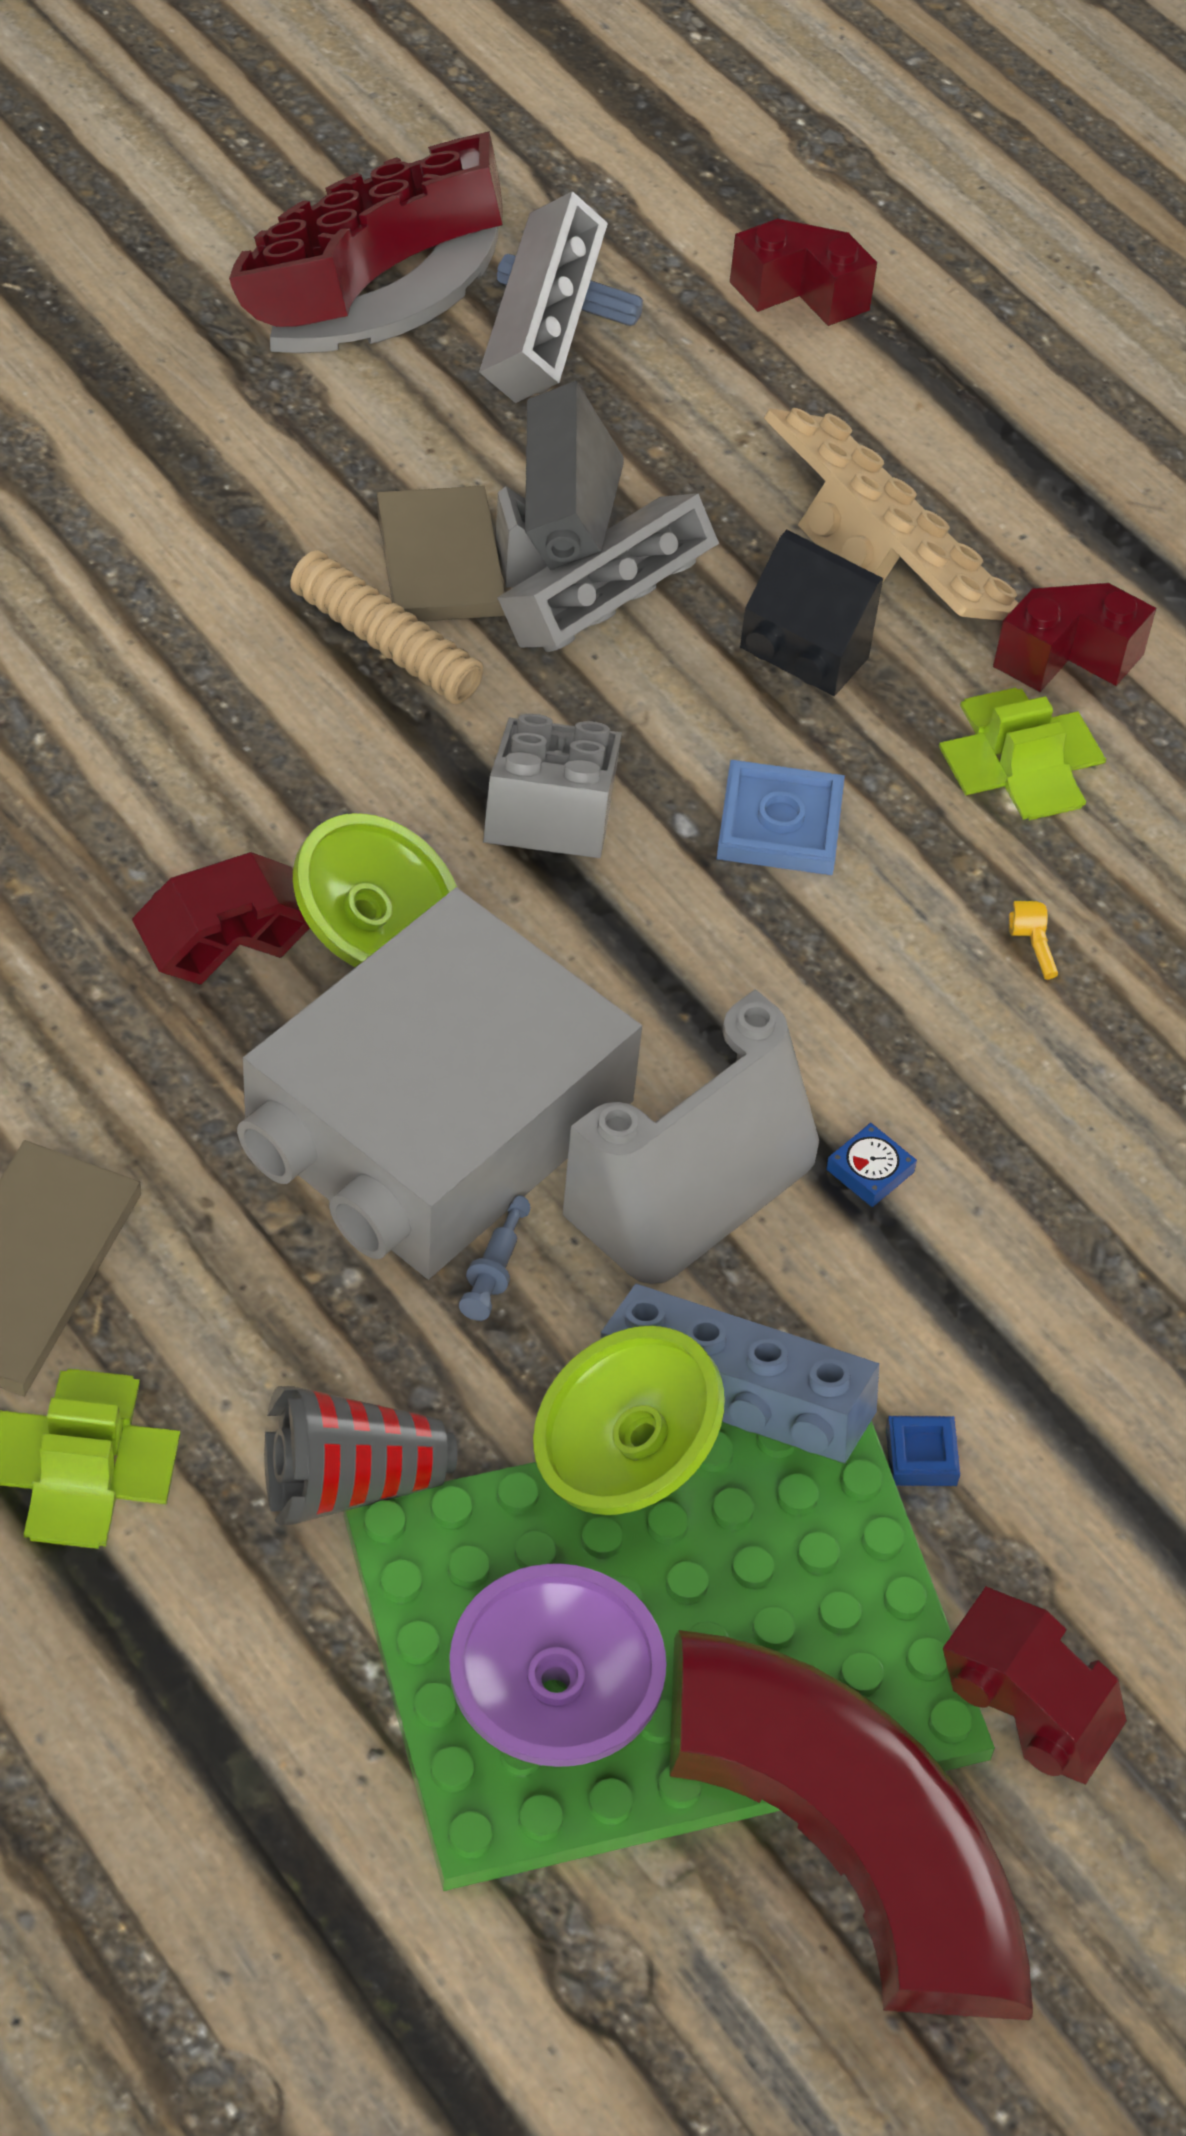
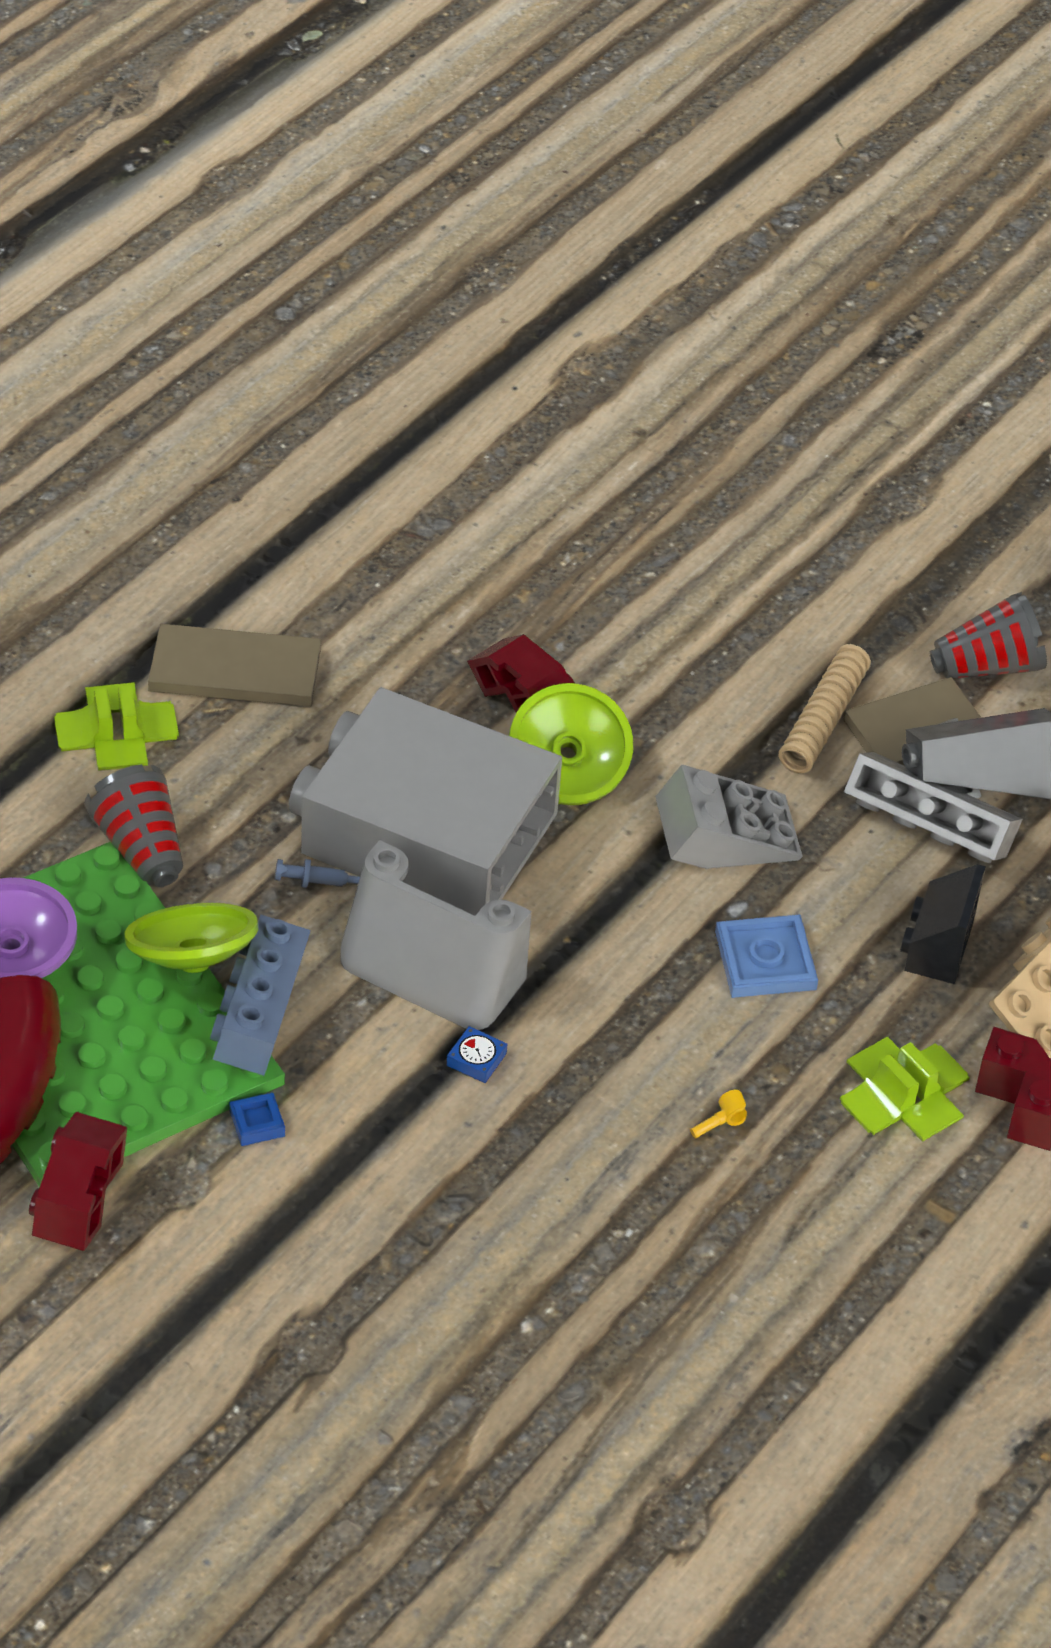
camera: 75 degrees right, 5 degrees down
none -> dark grey cone [929,592,1047,679]

